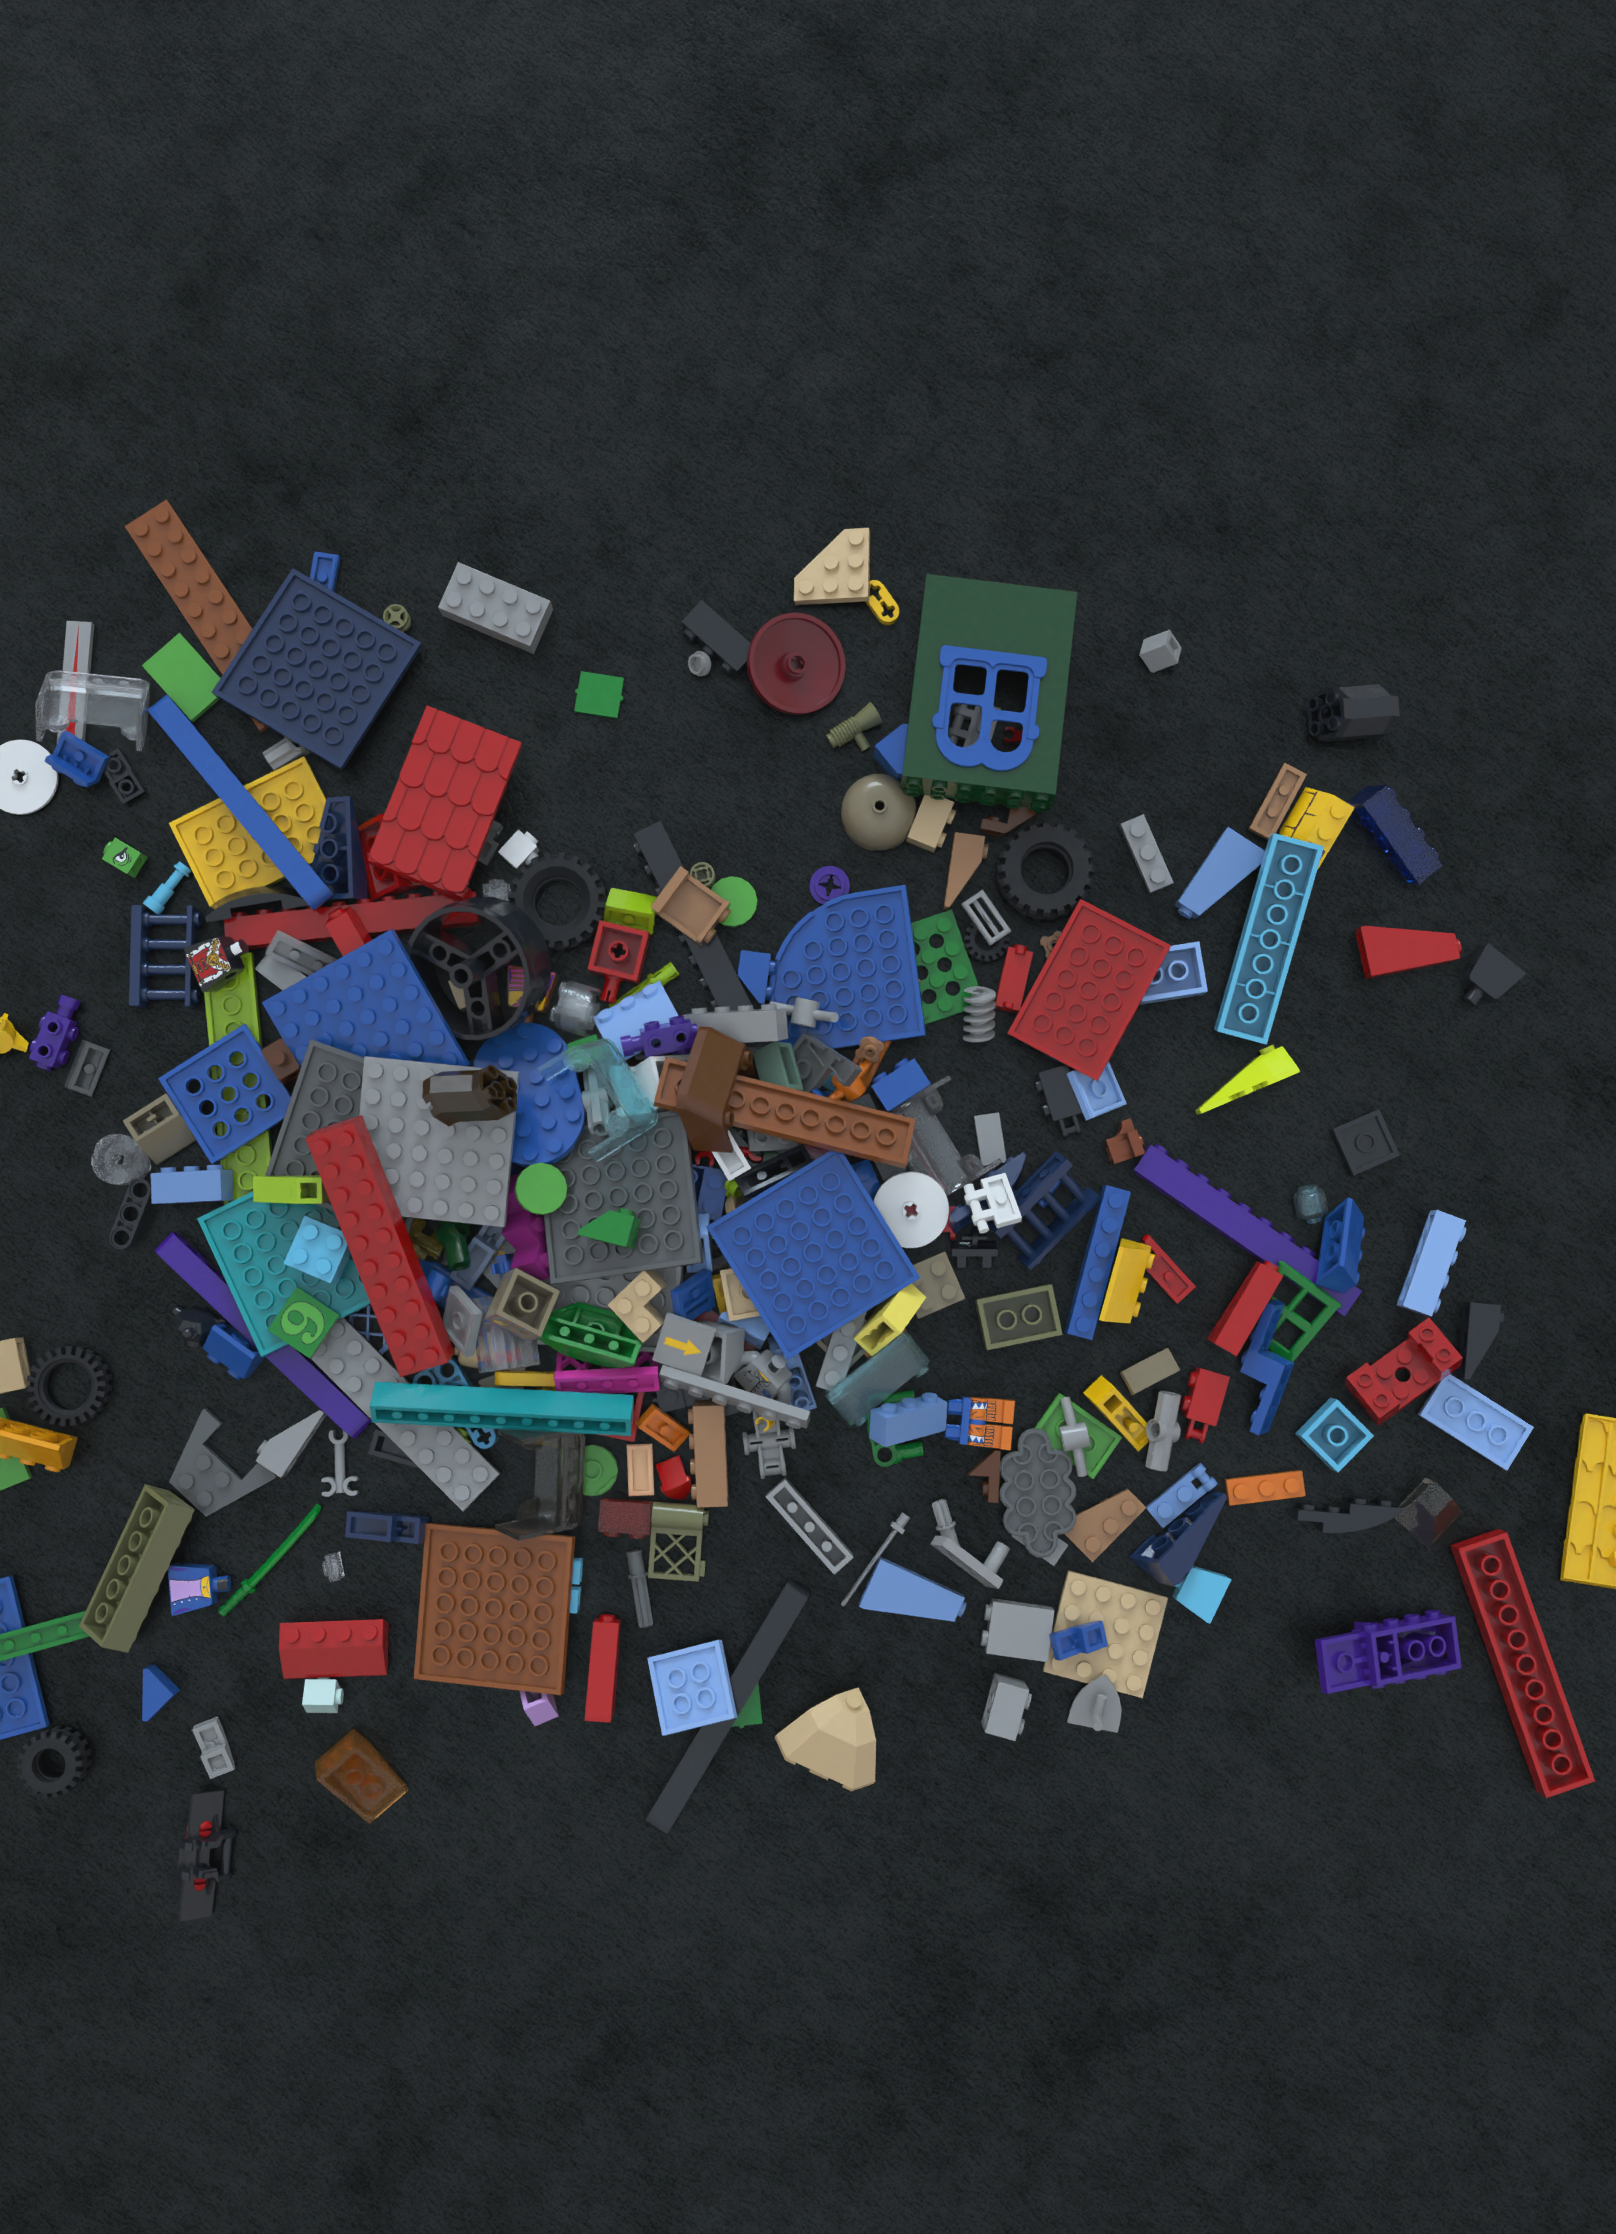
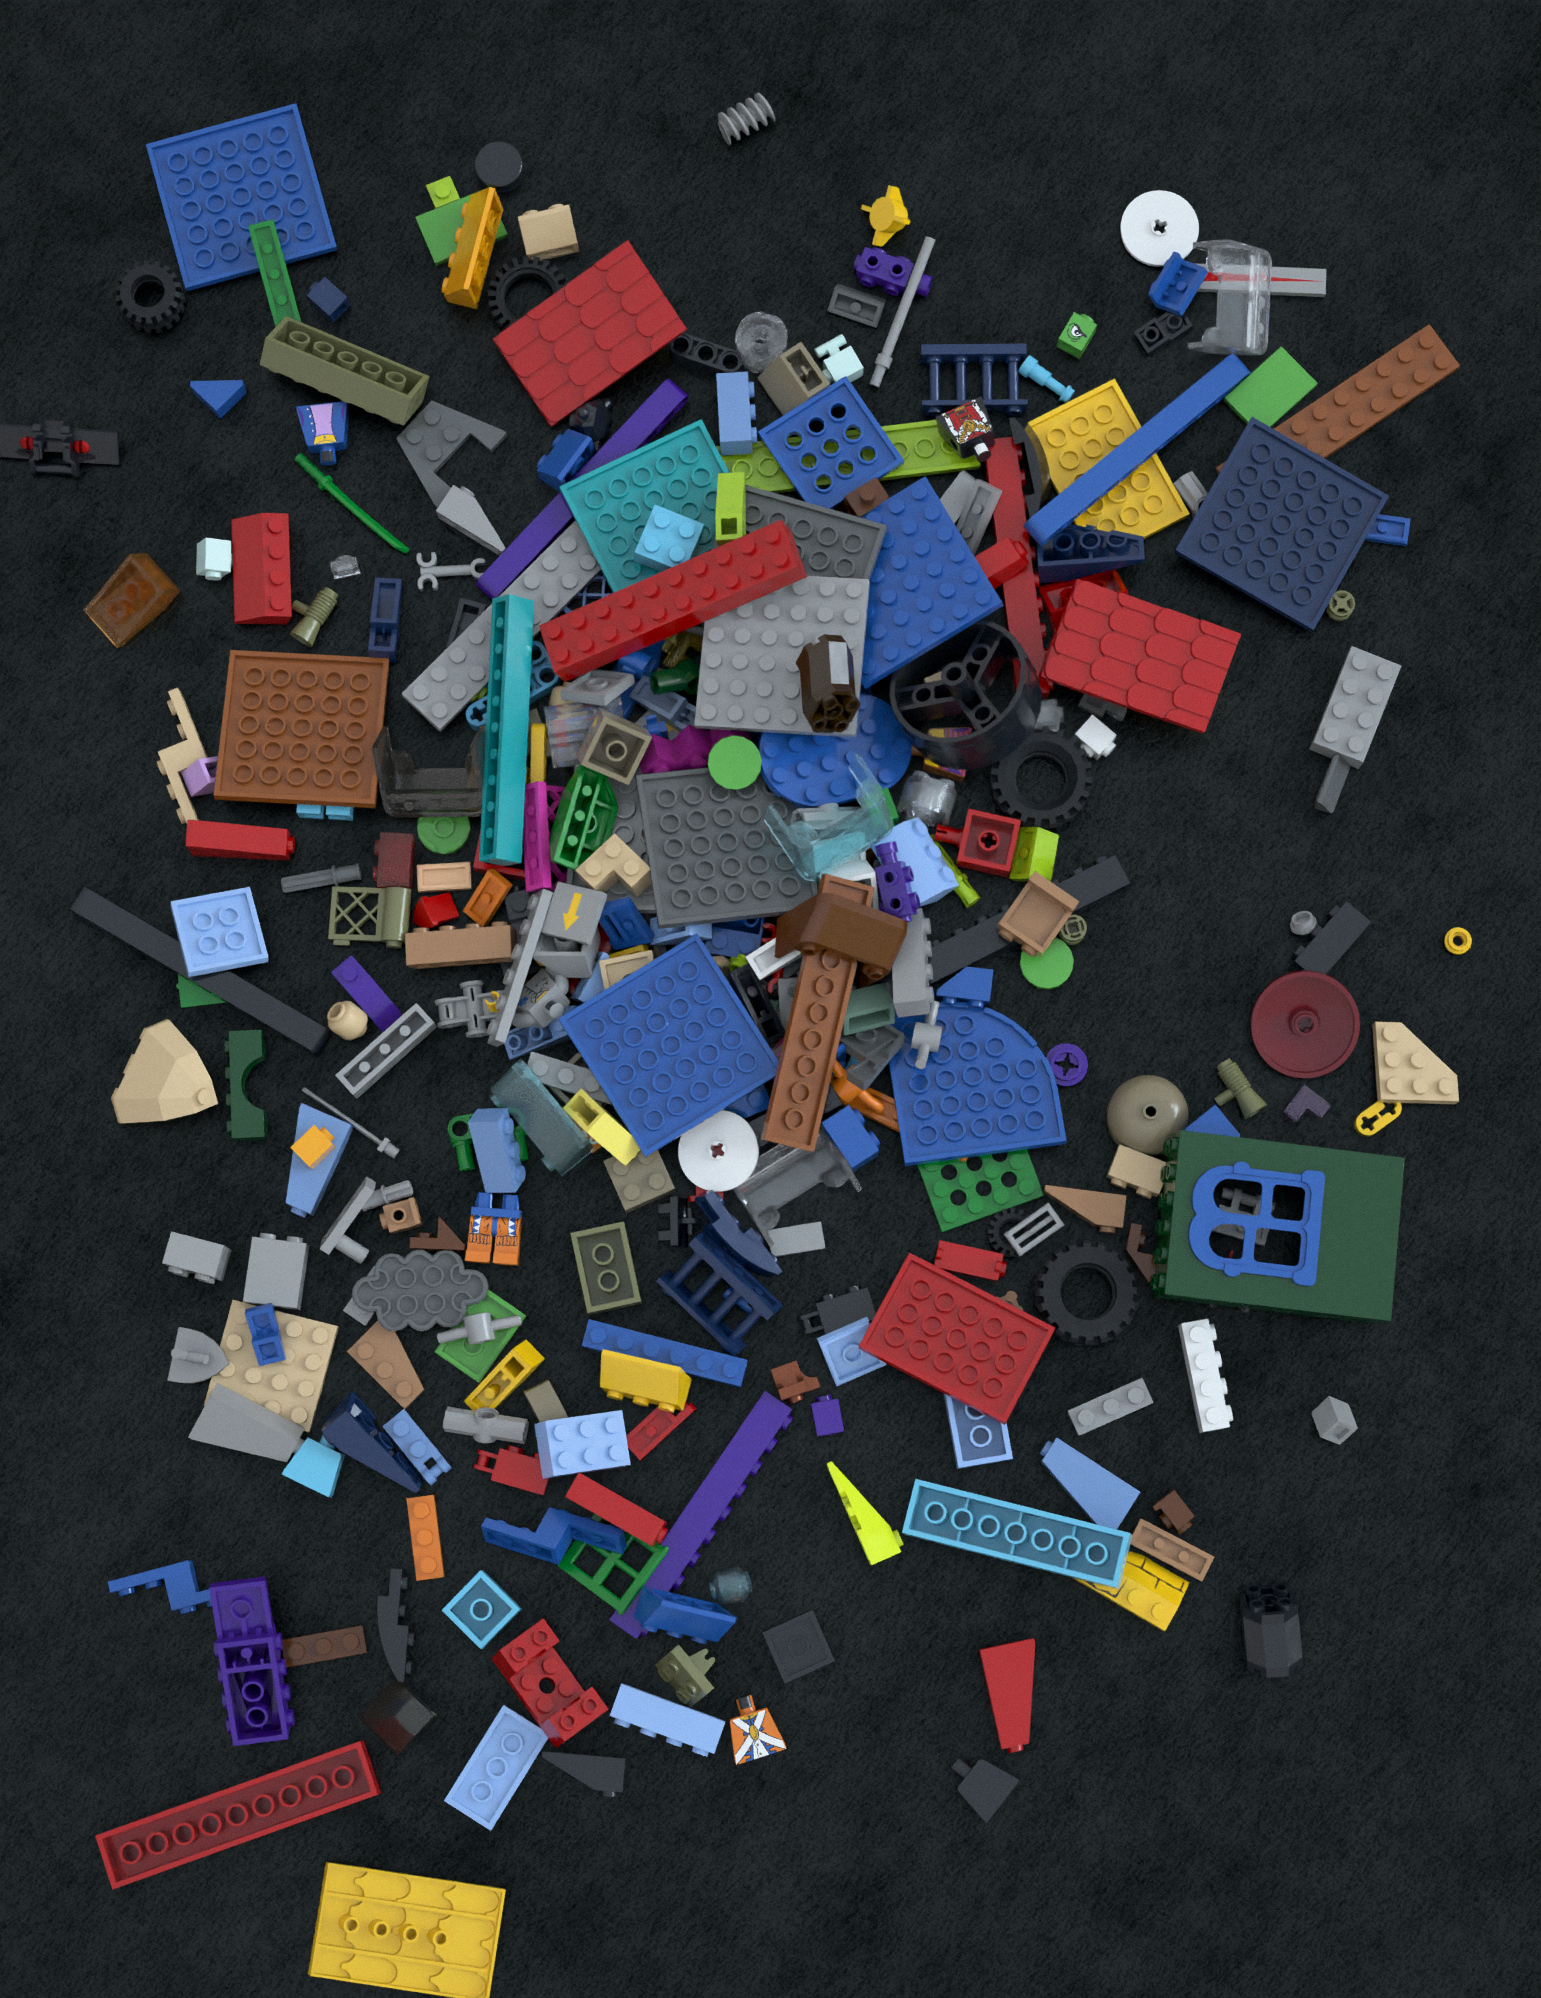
camera: 90 degrees right, 5 degrees down
light grey slope [192,1716,235,1779] -> none
green tile [268,1287,341,1359] -> none
green piece [574,671,624,719] -> none
green slope [577,1208,641,1249] -> none
medium nougat plate [855,1036,885,1063] -> none
light grey piece [963,986,996,1042] -> none
white plate [963,1173,1022,1233] -> none
clear blue wedge [1346,785,1443,884] -> none
none -> blue bracket [108,1560,212,1615]
none -> tan bracket [157,688,208,824]
none -> light grey slope [188,1383,305,1462]
none -> dark green arch [225,1030,268,1141]
none -> reddish brown plate [282,1625,368,1667]
none -> olive piece [290,587,338,647]
none -> light orange brick [290,1125,336,1170]
none -> dark blue brick [307,277,350,324]
none -> tan head [327,1001,368,1041]
none -> dark purple slope [331,955,403,1032]
none -> medium nougat brick [379,1197,423,1234]
none -> red piece [493,240,687,428]
none -> light blue brick [534,1410,631,1479]
none -> olive plate [655,1645,715,1708]
none -> torso [730,1695,787,1765]
none -> dark purple brick [811,1395,844,1437]
none -> light aqua brick [814,334,864,384]
none -> light grey bar [869,236,935,388]
none -> reddish brown brick [1150,1490,1195,1534]
none -> white brick [1178,1319,1233,1433]
none -> clear purple piece [1282,1084,1331,1123]
none -> dark grey slope [1314,754,1350,814]
none -> yellow plate [1444,927,1472,955]

